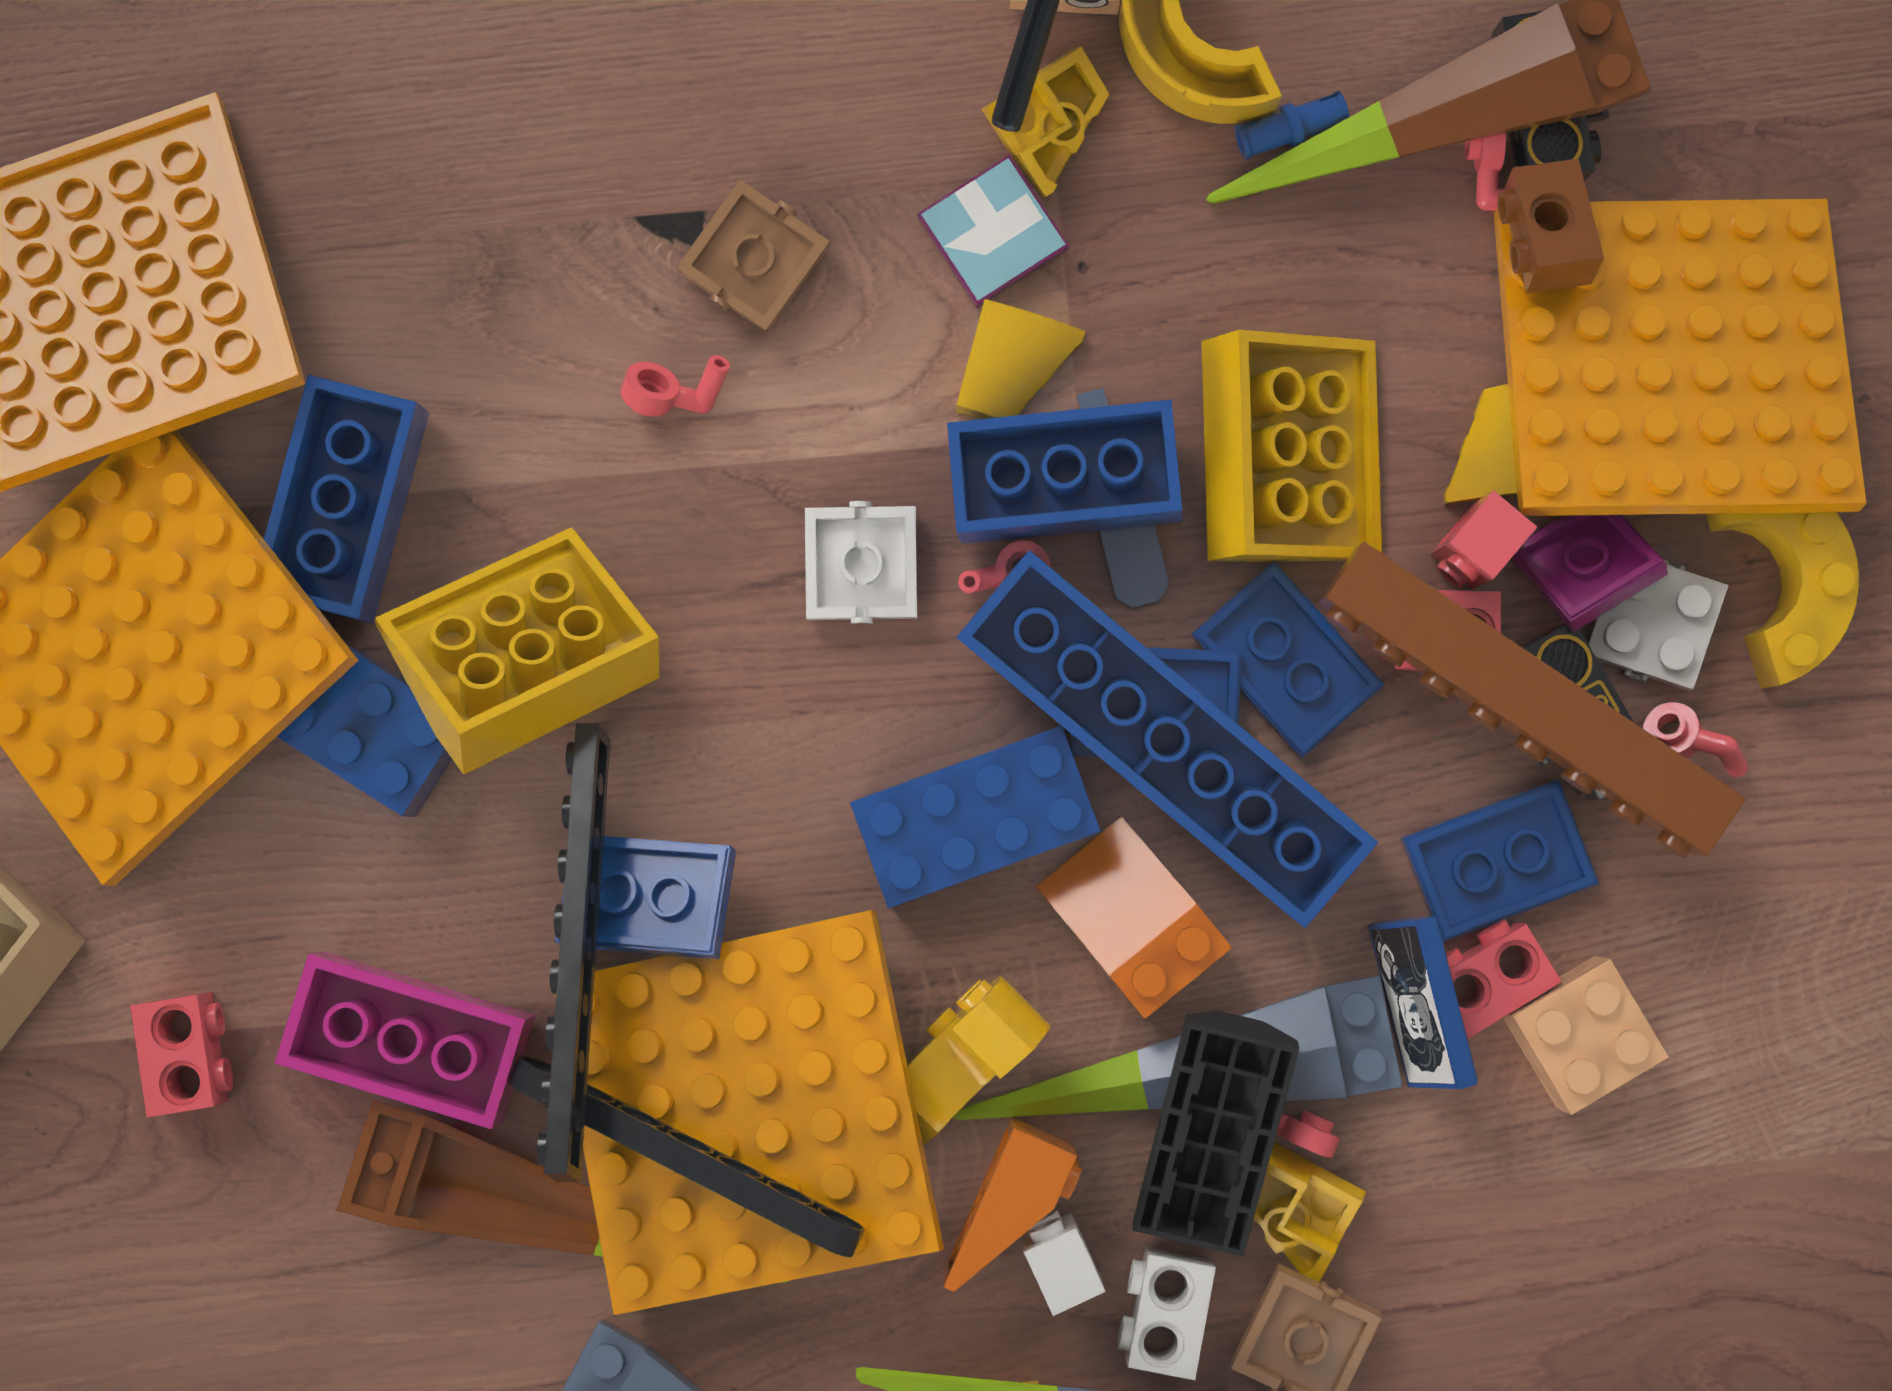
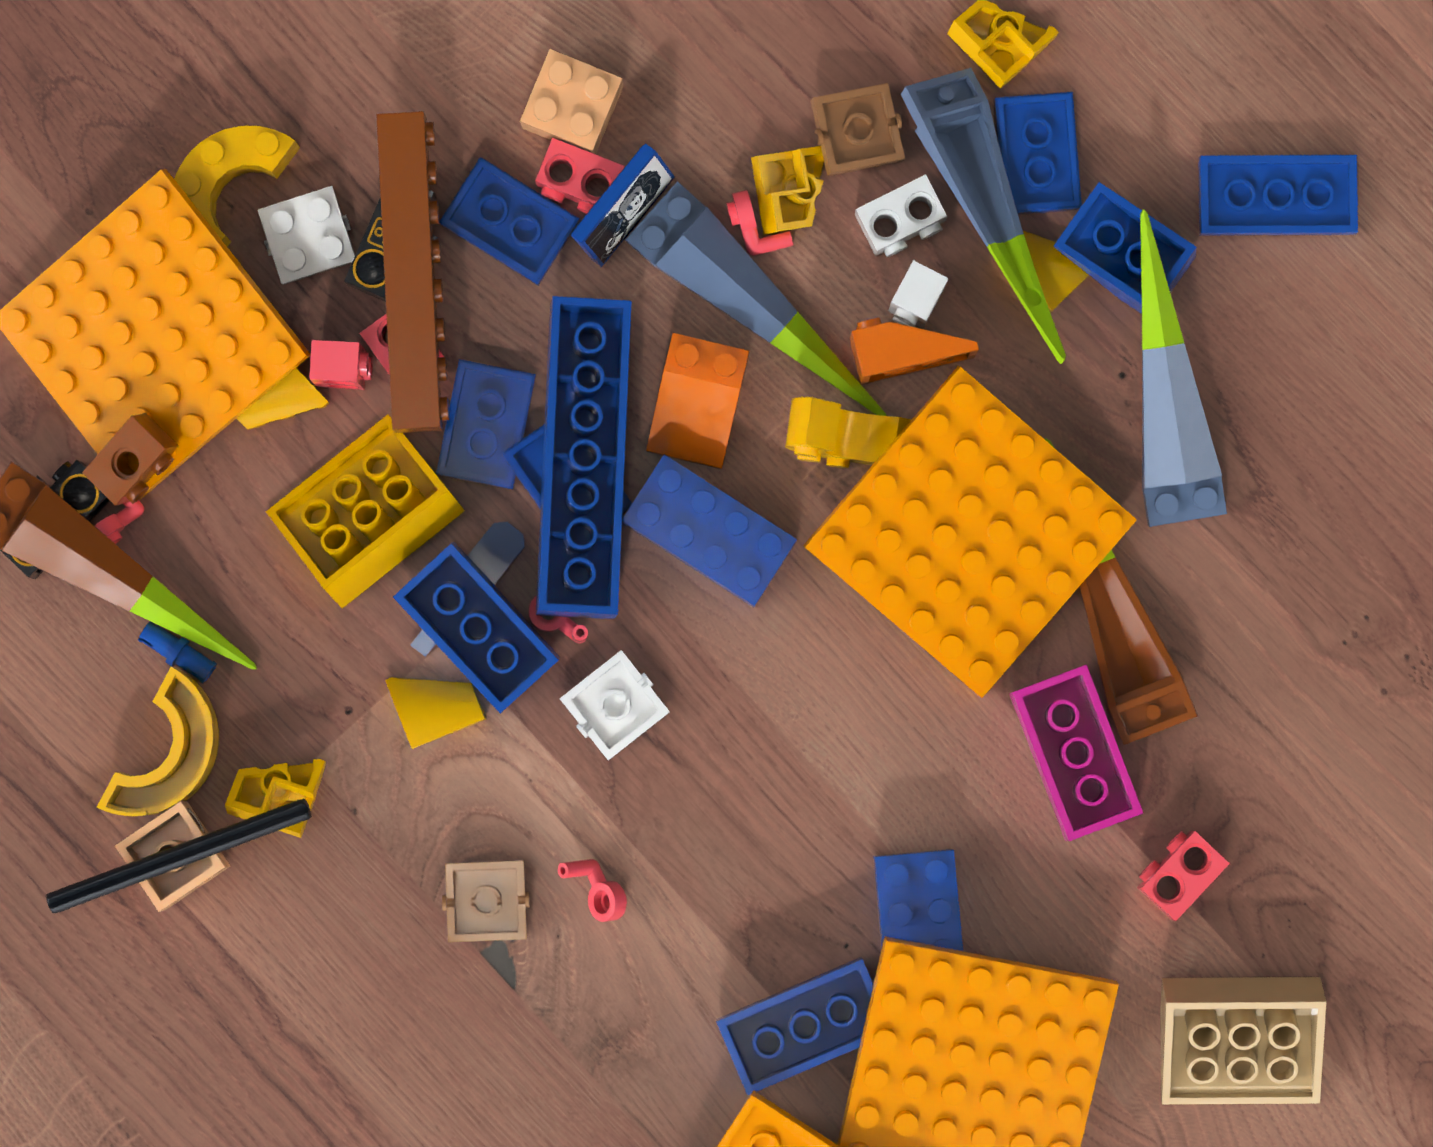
camera: 125 degrees left, 0 degrees up
yellow slope [375,527,659,775] -> none
black beam [508,1055,865,1257] -> none
black plate [537,723,611,1182] -> none
tile [554,836,737,960] -> none
tile [917,155,1069,308] -> none
black piece [1133,1011,1300,1256] -> none
magenta tile [1510,515,1668,632] -> none
coral plate [1643,702,1748,777] -> none

